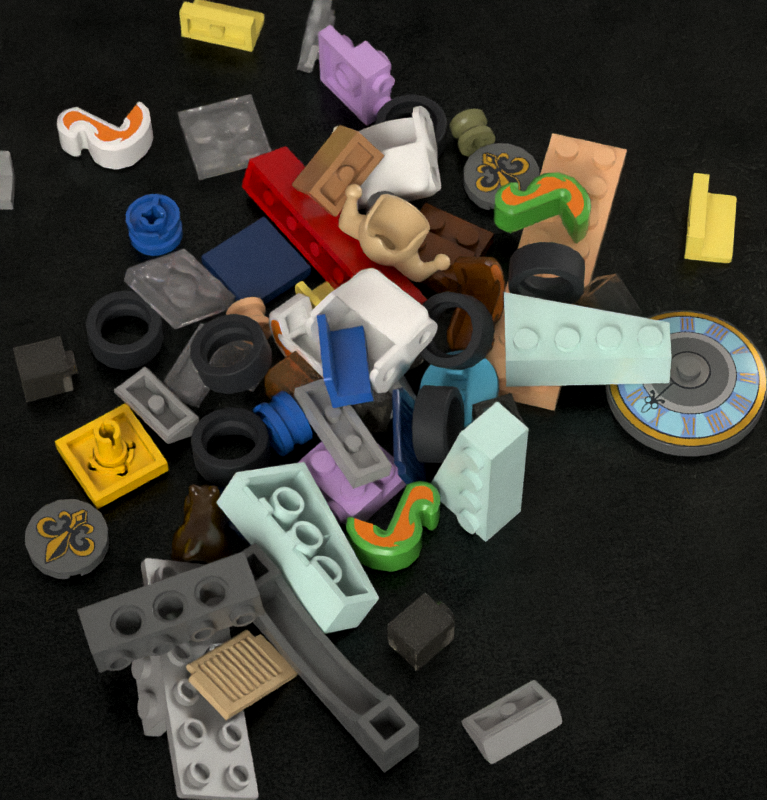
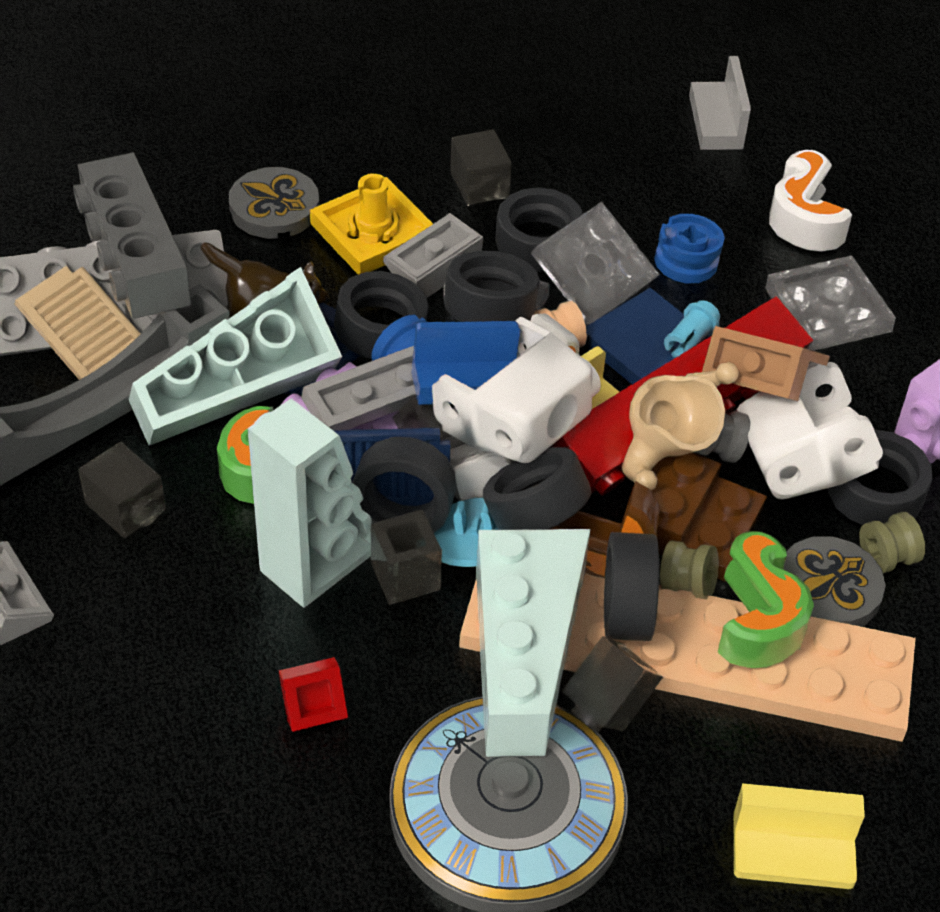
camera: 85 degrees right, 10 degrees down
none -> red tile [279,657,348,732]
none -> olive wheel [660,541,719,599]
none -> medium azure pin [664,300,720,358]

